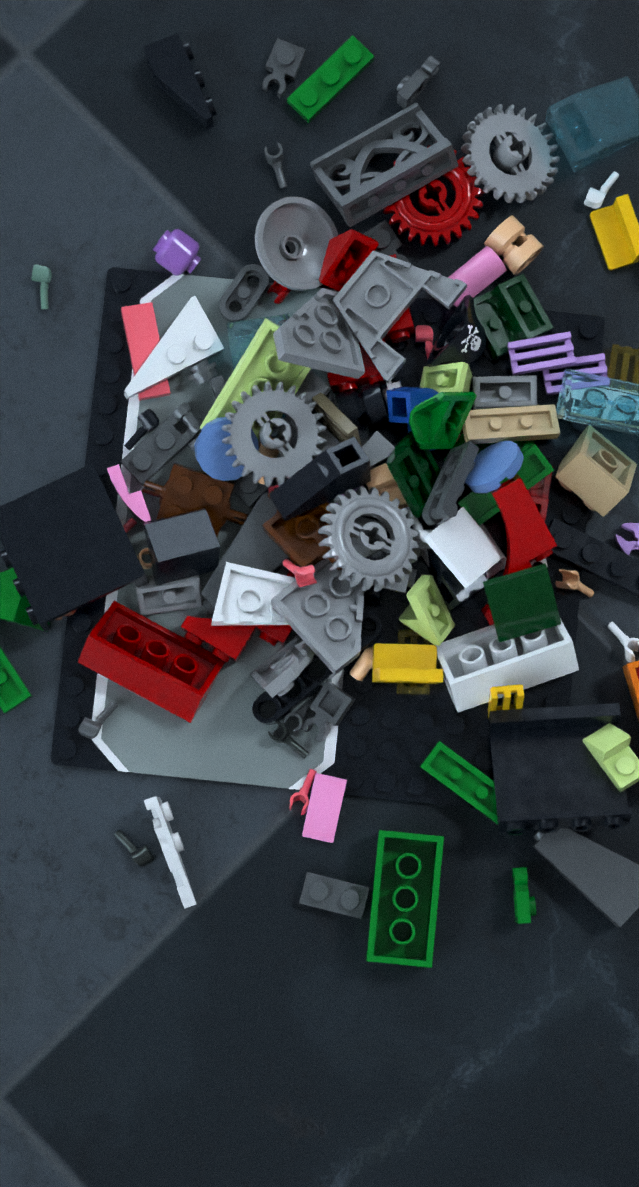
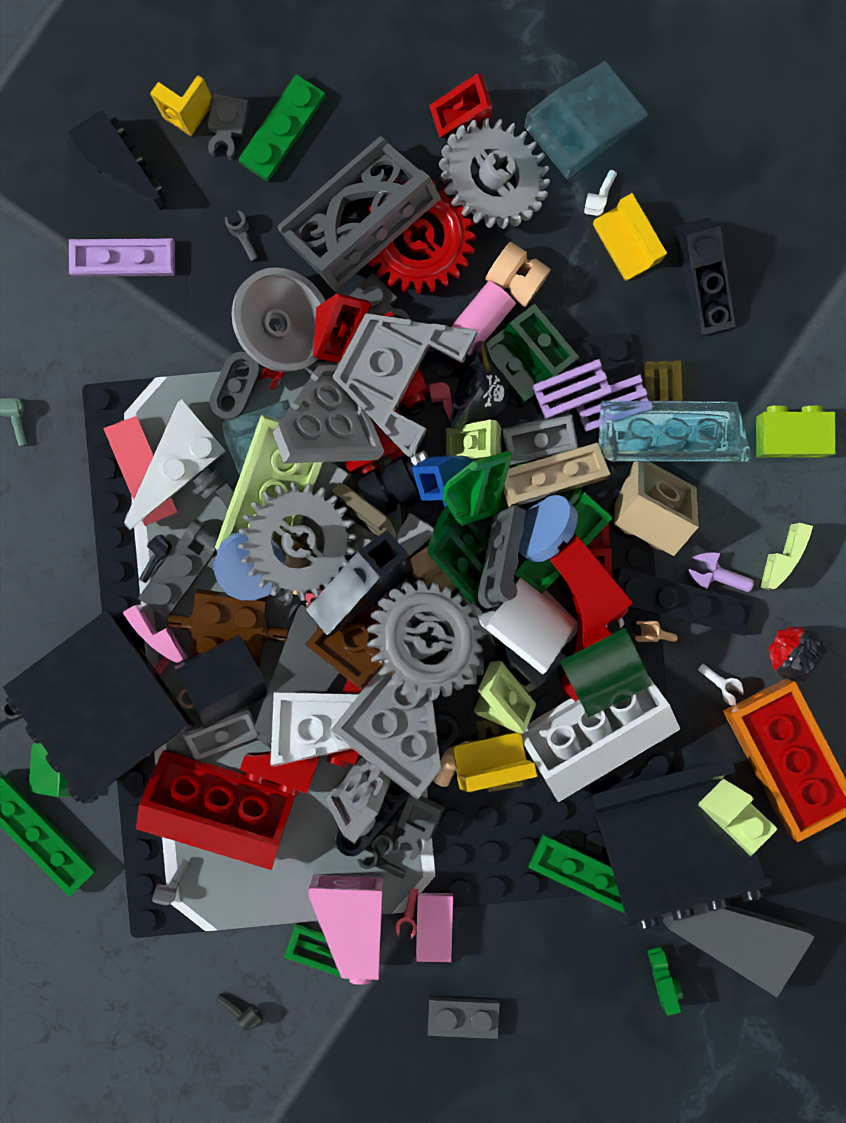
camera: 15 degrees left, 5 degrees up
white wing [144,796,197,909] -> none
medium lavender head [153,229,201,276] -> none
coral hand [283,559,317,587] -> none
green brick [366,830,444,968] -> none
dark grey plate [396,55,440,109] -> none
yellow tile [488,684,524,718] -> none
none -> lavender tile [69,239,175,276]
none -> yellow panel [150,75,213,136]
none -> green tile [284,923,349,980]
none -> bright pink slope [308,874,383,985]
none -> red slope [429,73,493,138]

